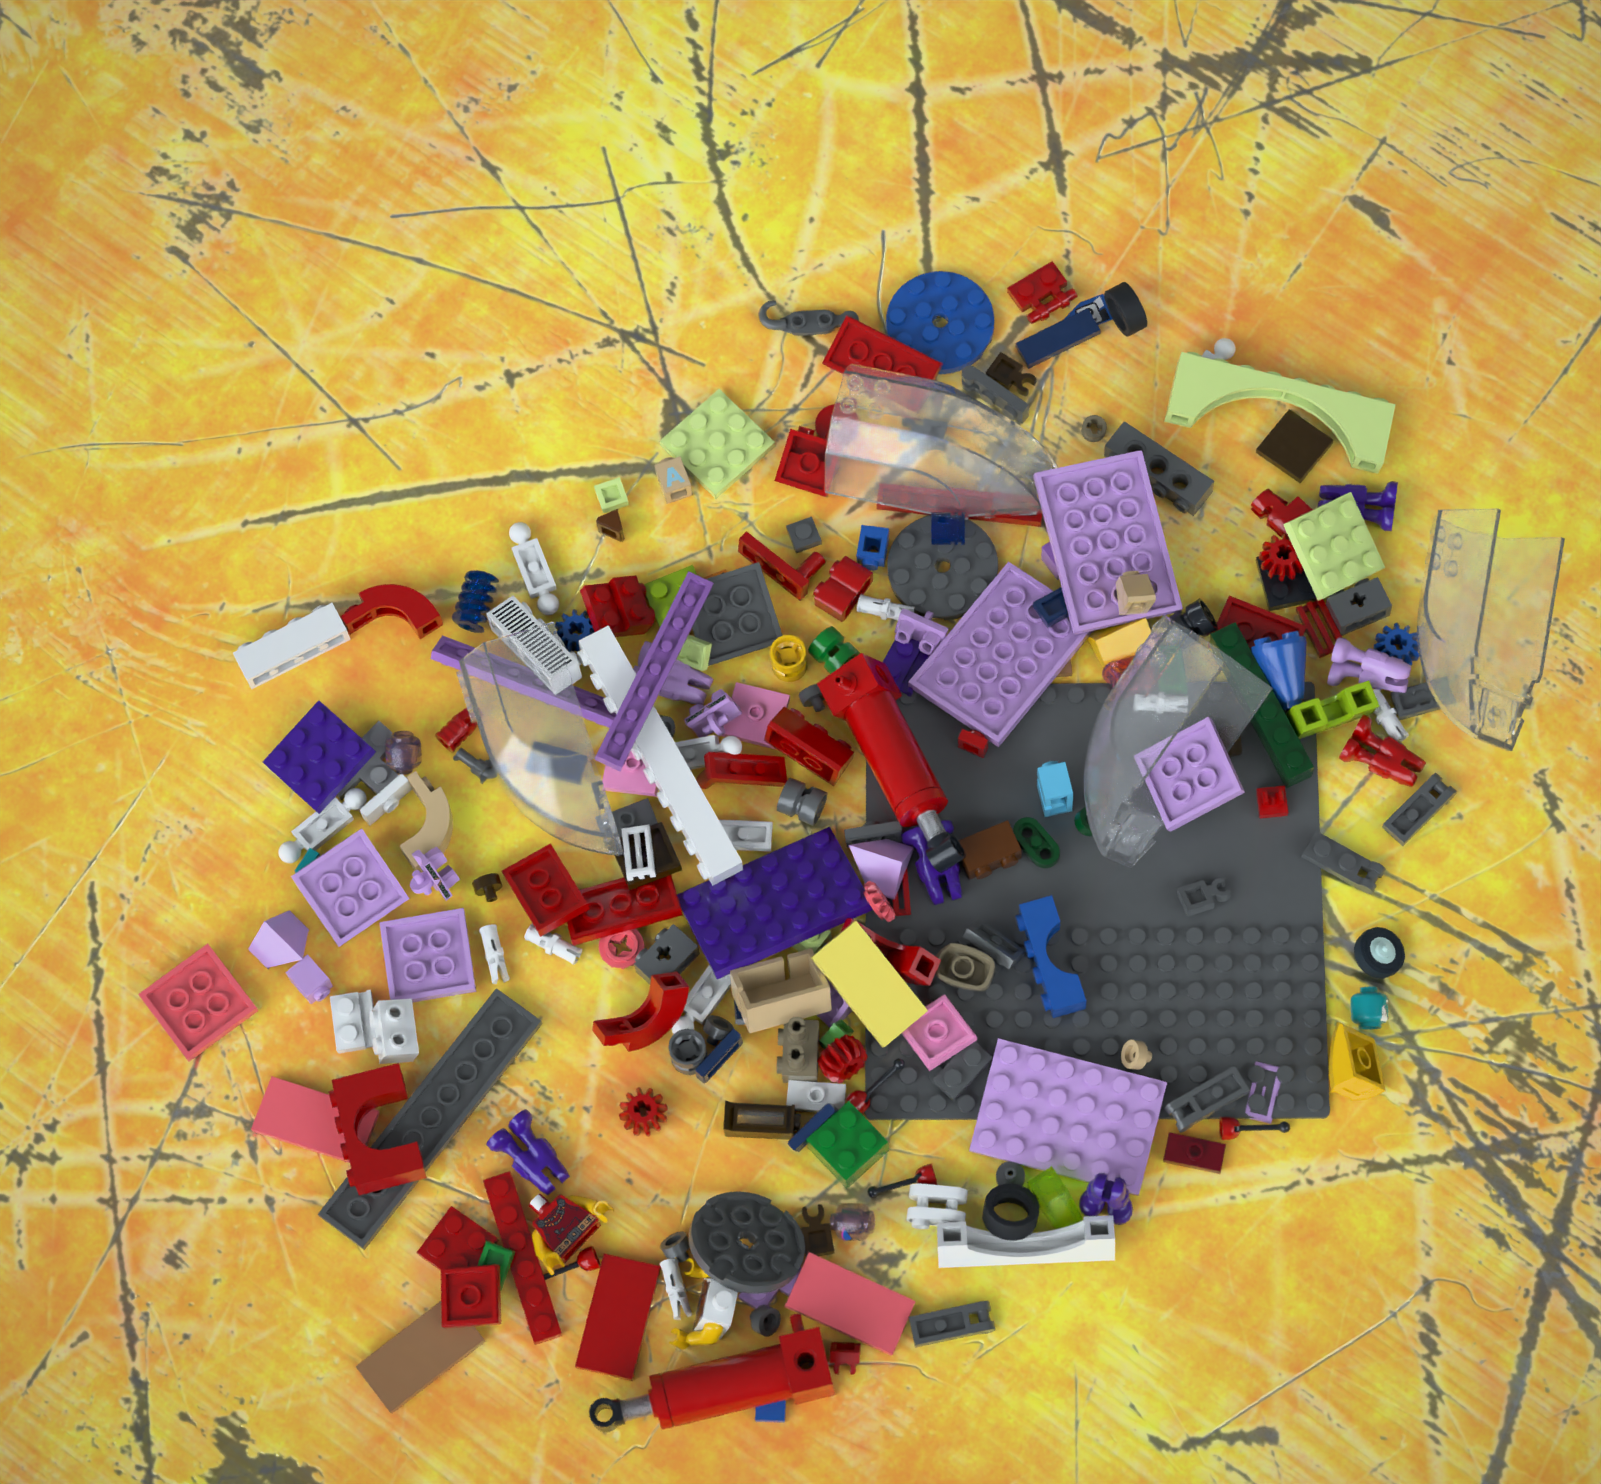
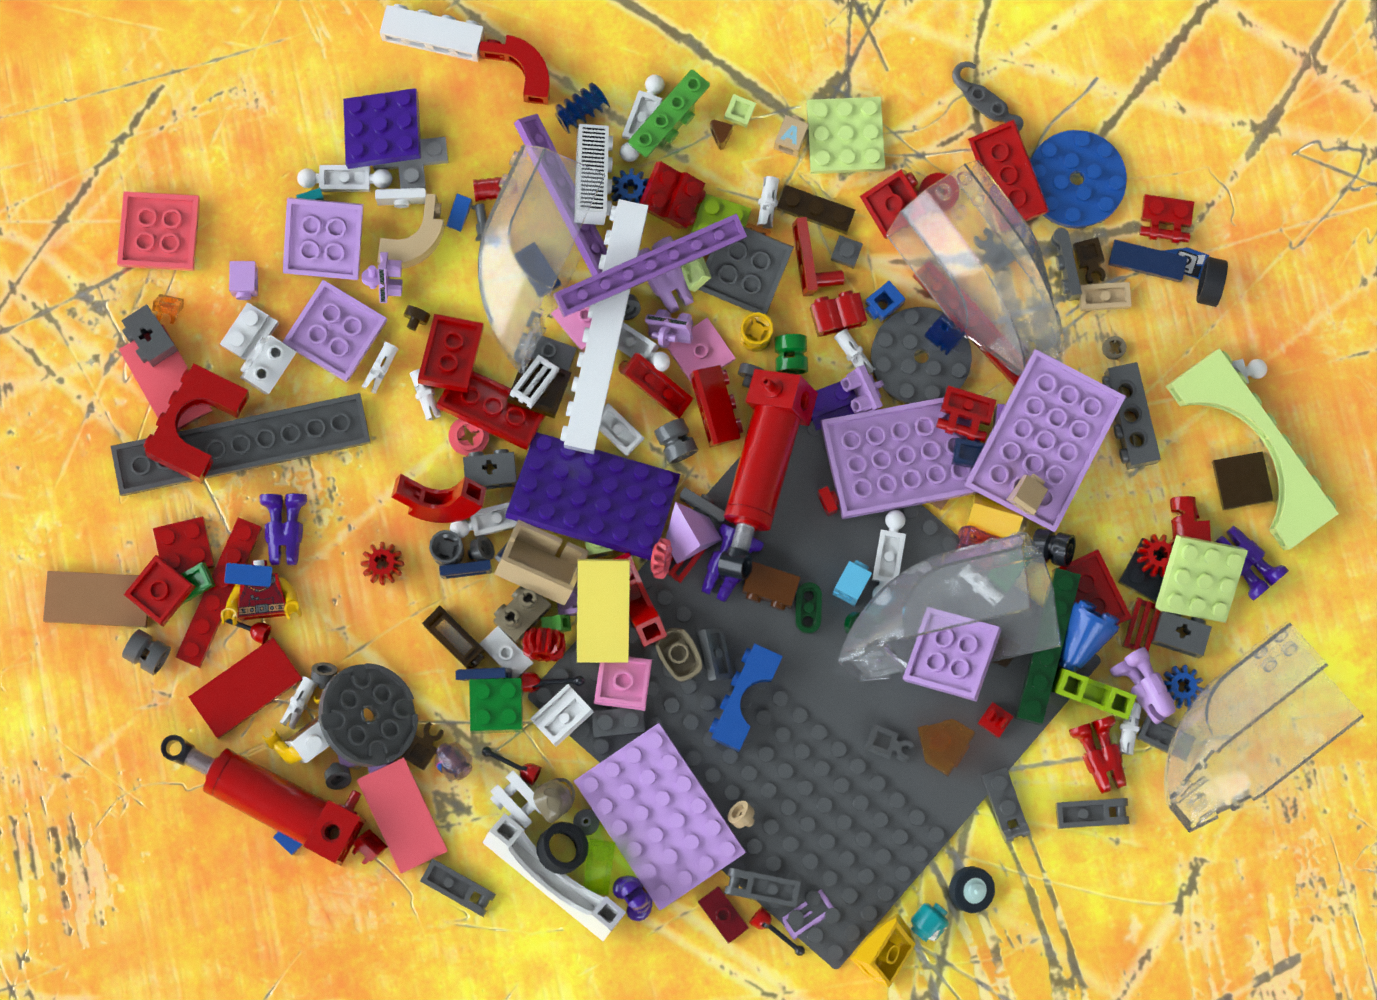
camera: 30 degrees right, 10 degrees up
lavender slope [248,910,309,969] -> none
head [385,731,422,774] -> none
none -> dark grey brick [121,304,178,367]
none -> dark grey wheel [122,629,171,676]
none -> clear orange tile [152,294,184,324]
none -> blue sticker [224,563,272,587]
none -> blue piece [446,194,472,232]
none -> white plate [530,684,594,747]
none -> dark tan piece [533,778,575,823]
none -> bright green bracket [628,69,710,158]
none -> white pin [757,176,779,229]
none -> dark brown plate [776,185,855,235]
none -> white plate [872,510,906,605]
none -> clear orange plate [917,719,975,777]
none -> red plate [936,385,997,442]
none -> tan plate [1079,282,1132,311]

